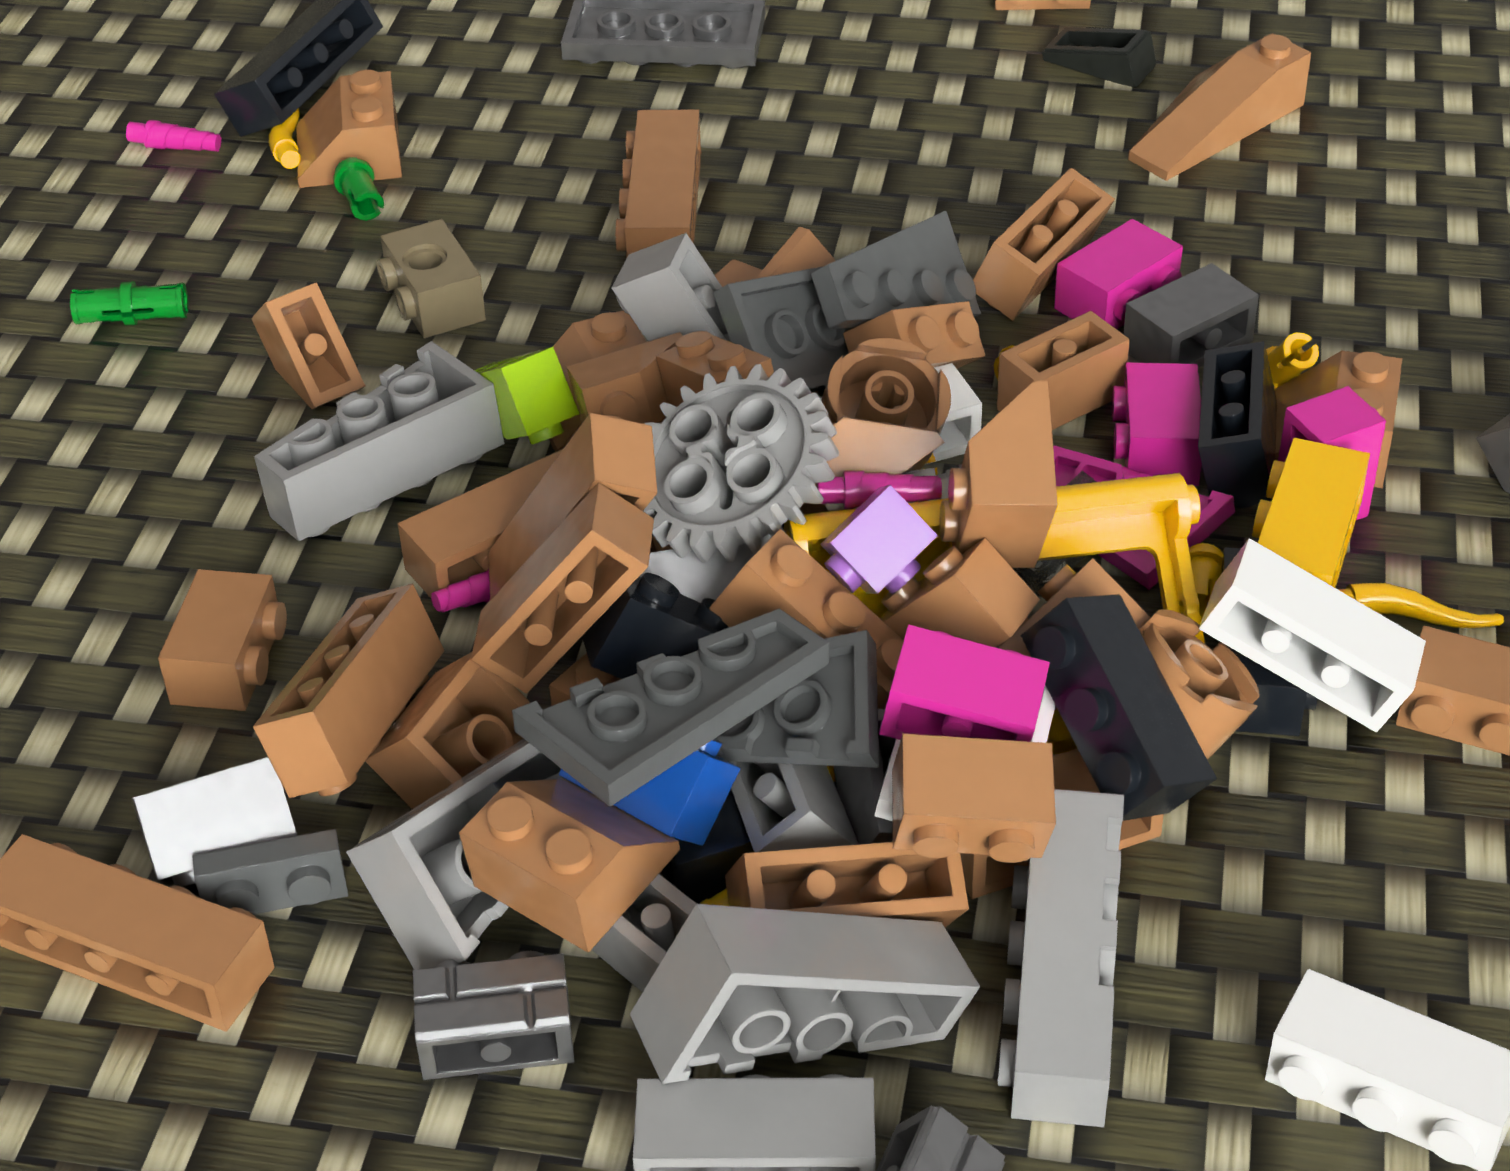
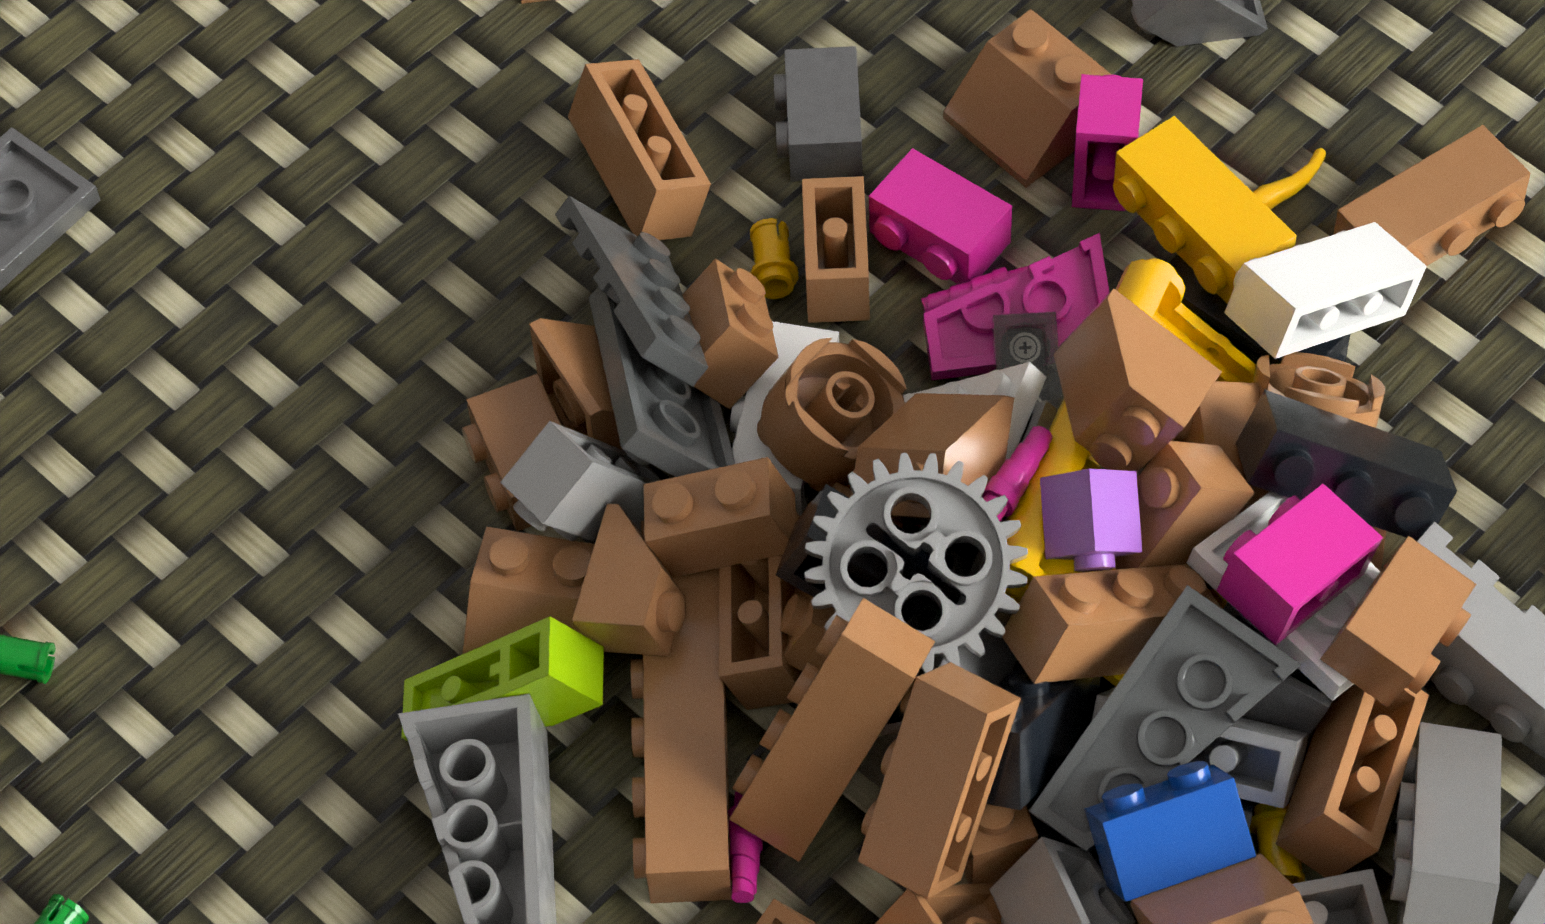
camera: 55 degrees left, 15 degrees up
medium nougat slope [251,282,365,410] -> none
dark tan brick [377,219,486,338] -> none
dark grey wing [512,608,829,807] -> none
medium nougat brick [616,109,701,257] -> none
dark pink brick [1054,219,1183,329] -> none
black brick [1198,341,1277,508] -> none
yellow pin [1266,332,1319,389] -> none

